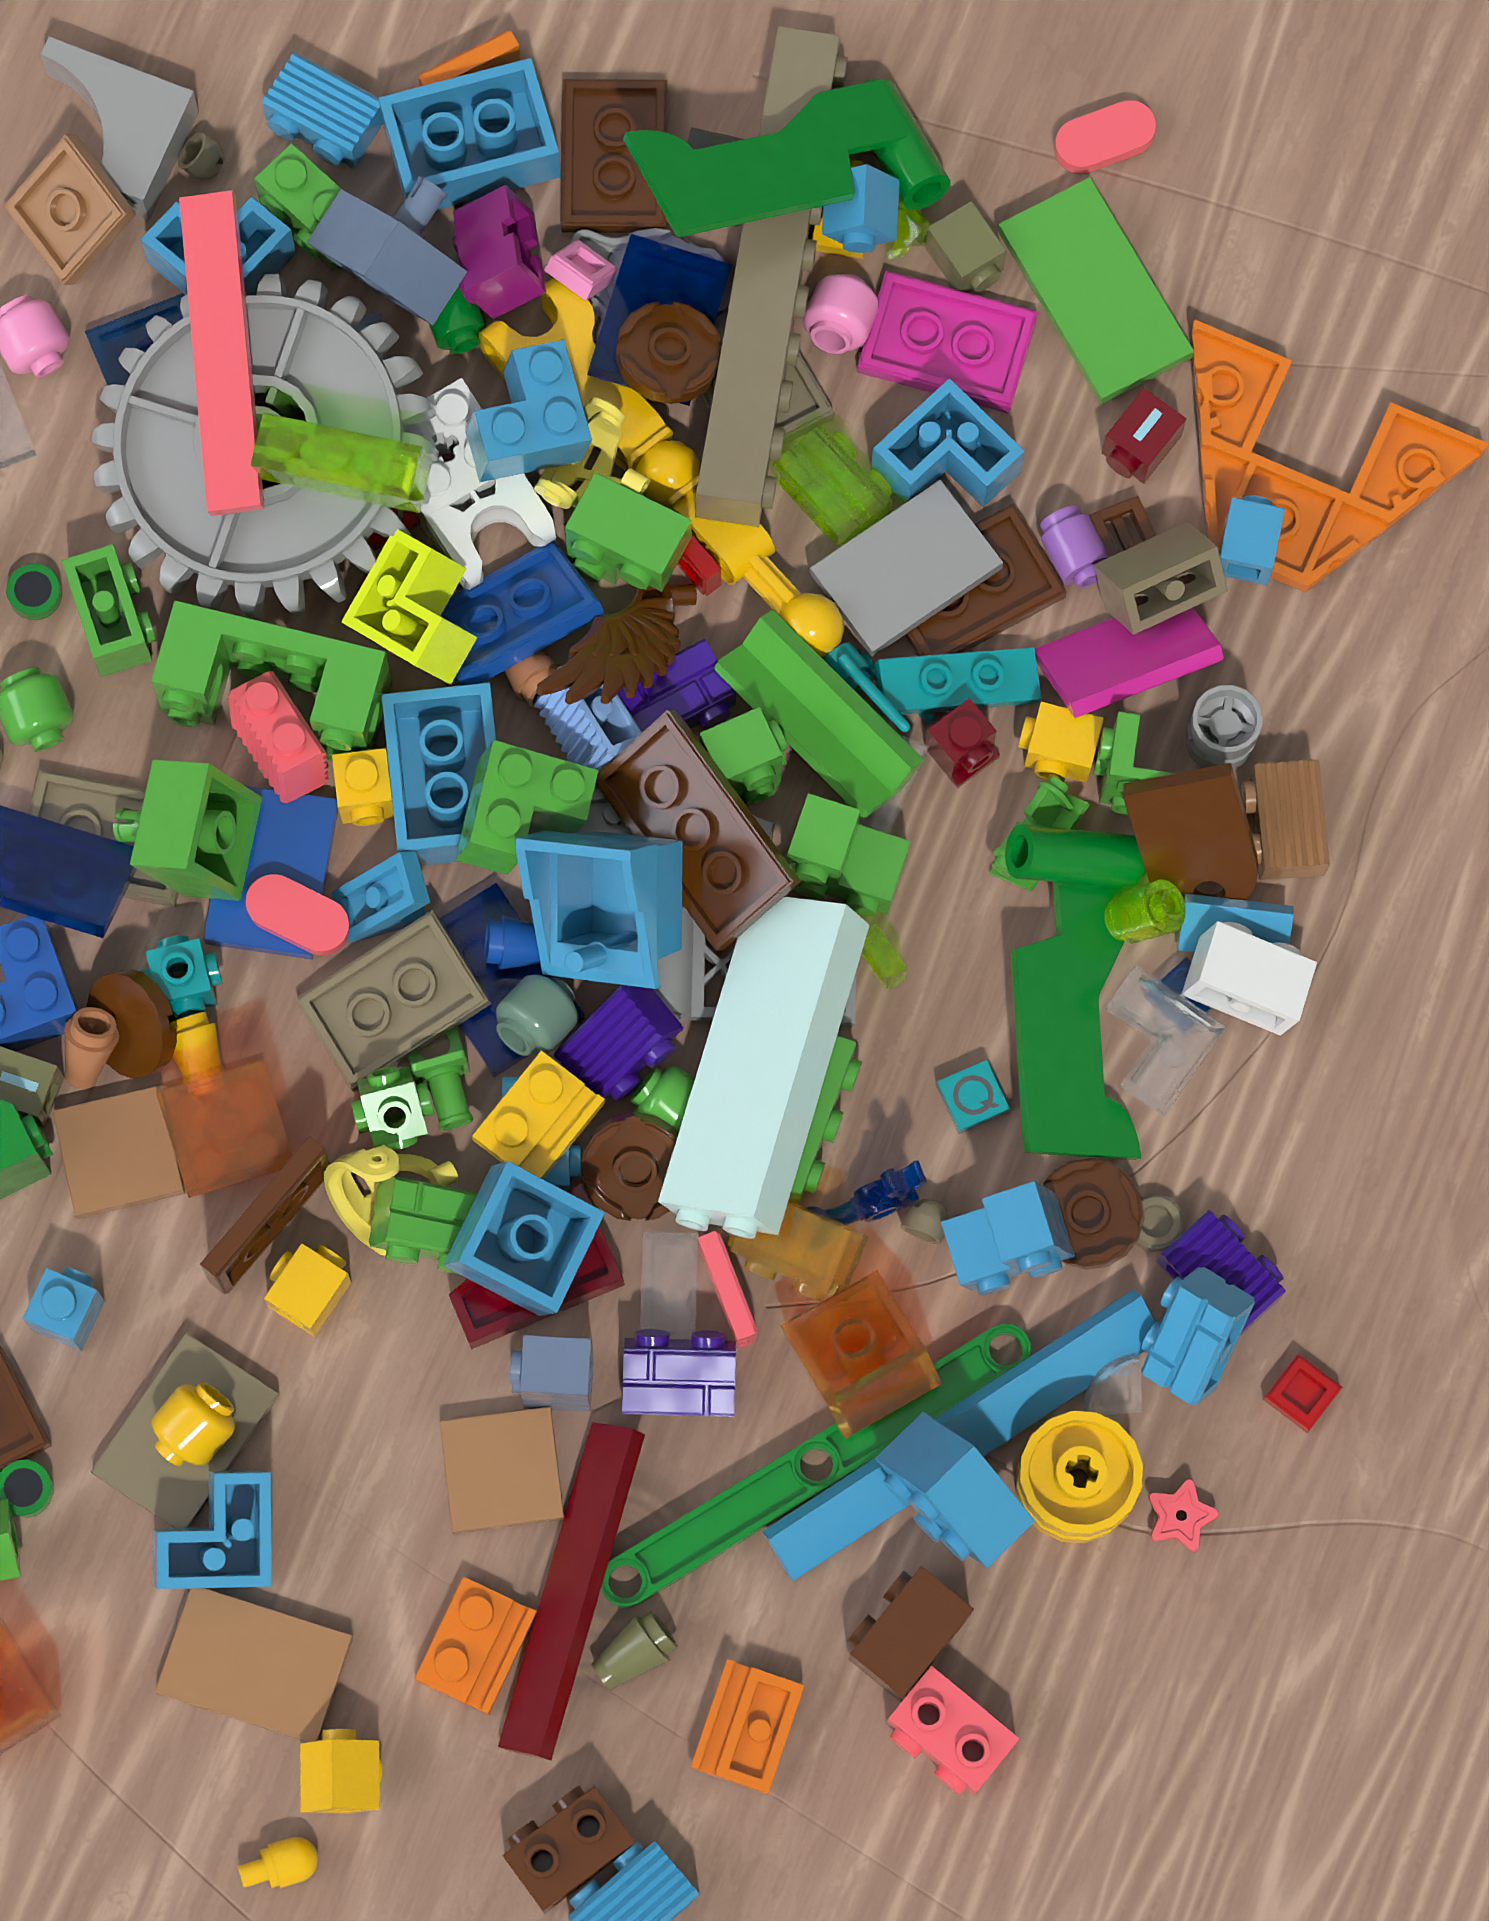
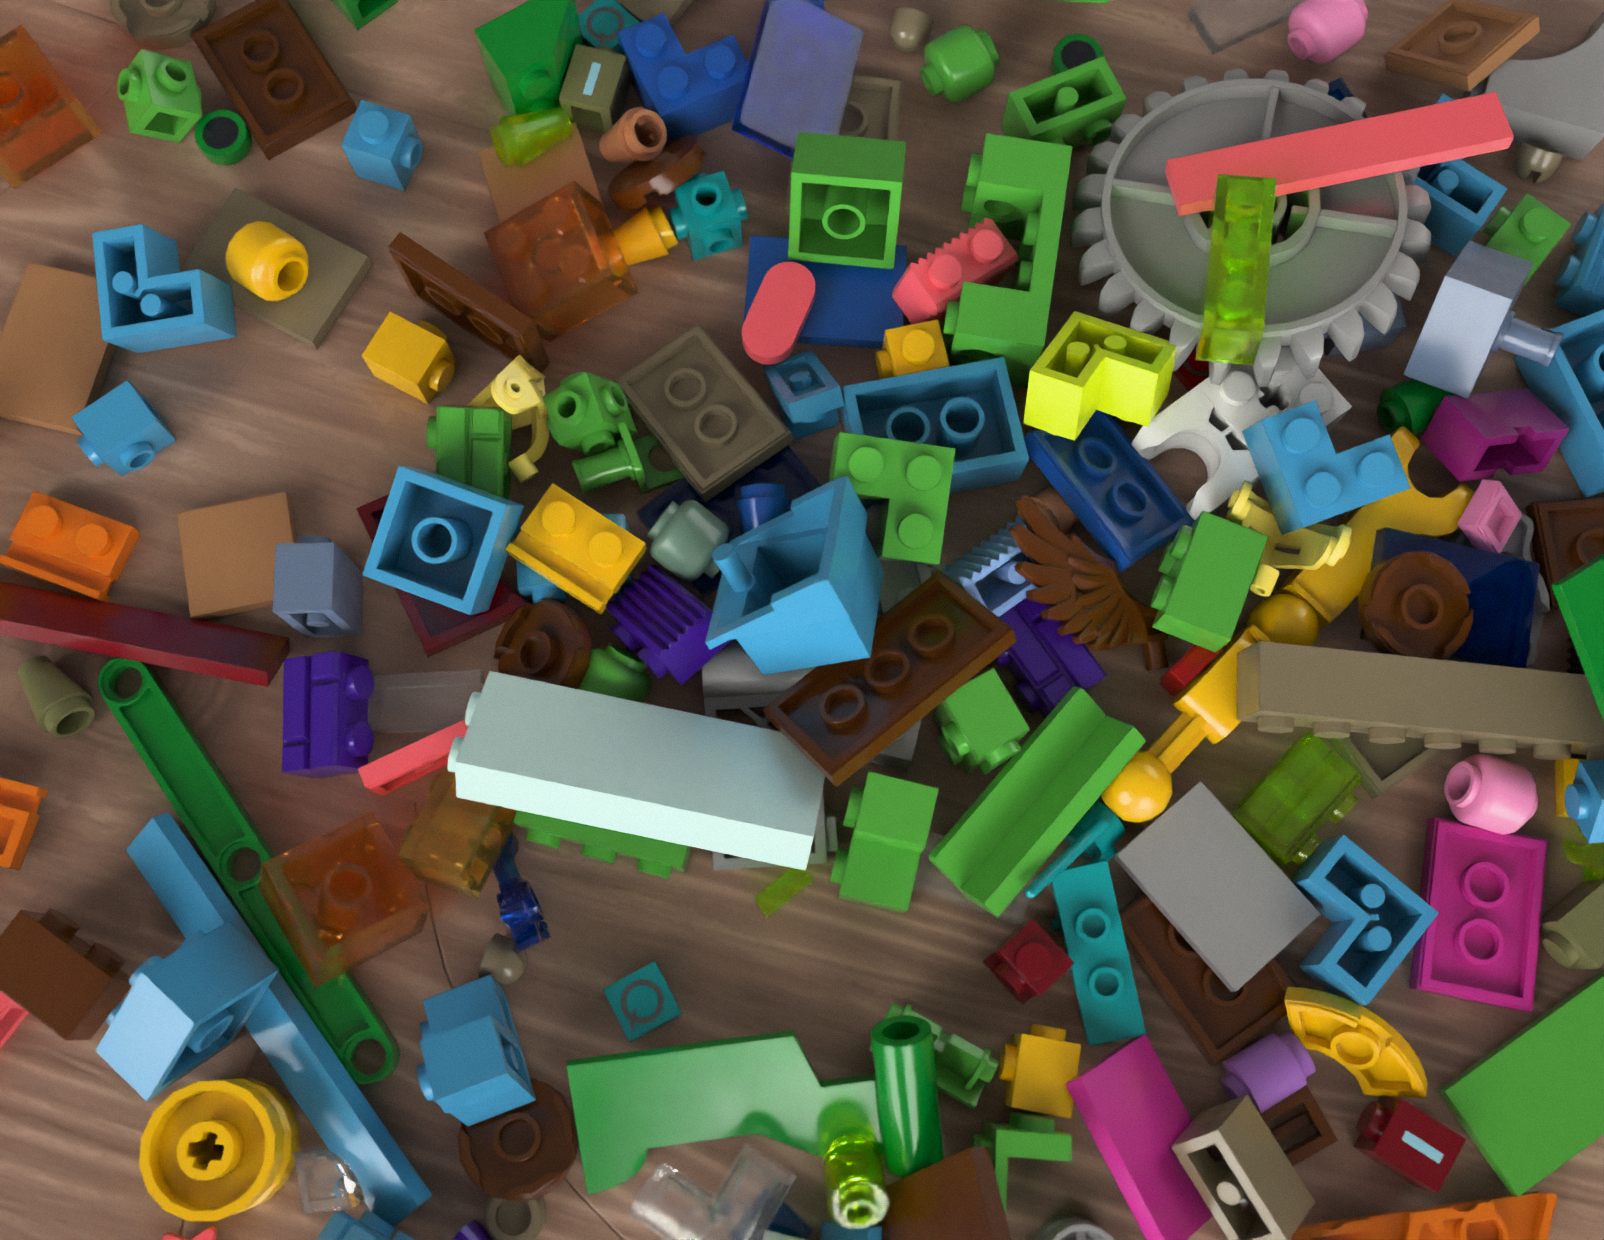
camera: 85 degrees right, 0 degrees up
none -> dark azure brick [71,380,177,476]
none -> clear neon green cone [489,106,572,168]
none -> yellow tile [1284,987,1428,1098]

